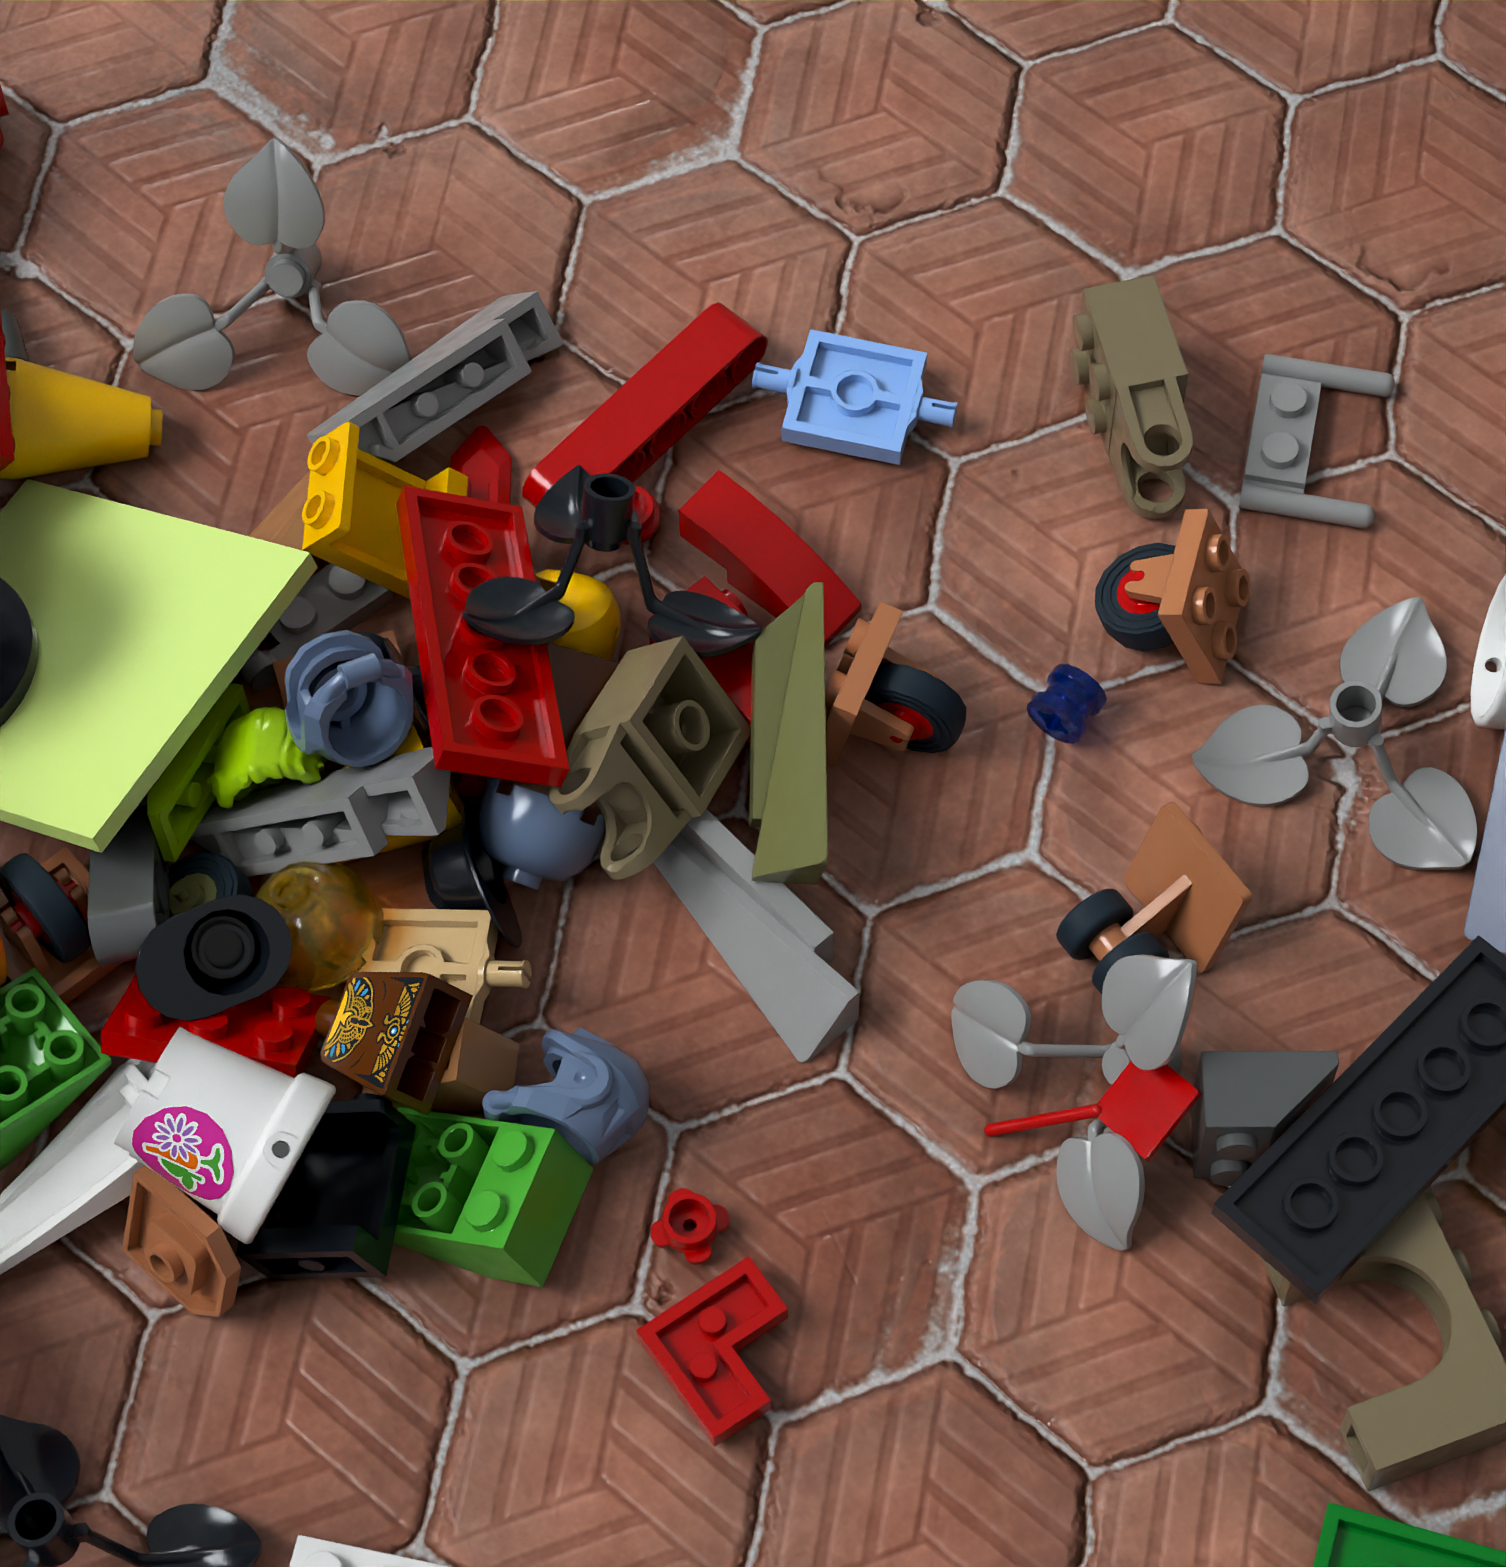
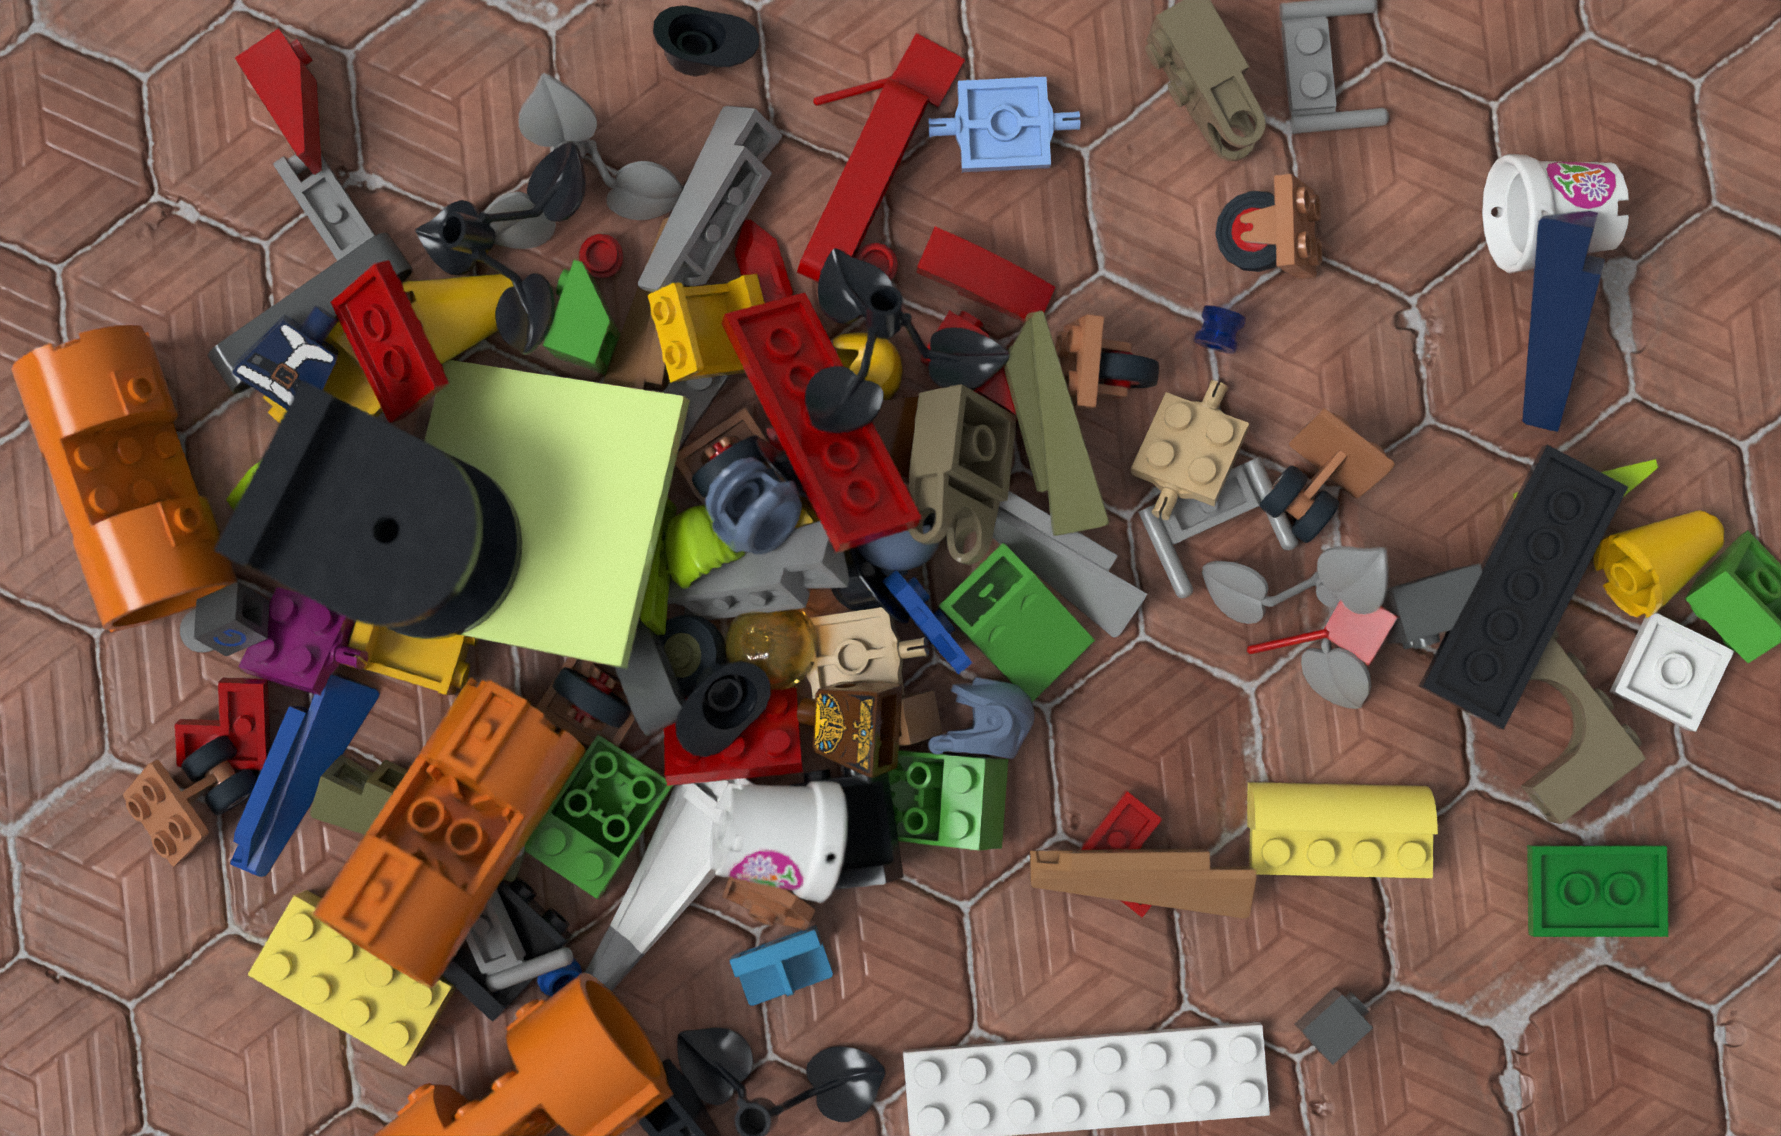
camera: 20 degrees left, 25 degrees up
red plate [650,1188,729,1265] -> none
light grey plant [1192,596,1477,870] -> none
none -> black plant [415,142,586,355]
none -> bright green slope [543,260,620,375]
none -> red plate [579,234,624,279]
none -> black piece [653,5,760,77]
none -> dark azure panel [729,925,833,1006]
none -> red piece [813,33,965,108]
none -> blue wing [882,570,973,674]
none -> bright green slope [937,543,1095,702]
none -> medium nougat wedge [1030,849,1256,919]
none -> tan plate [1131,380,1249,520]
none -> light grey plate [1138,457,1298,598]
none -> light yellow brick [1247,782,1438,878]

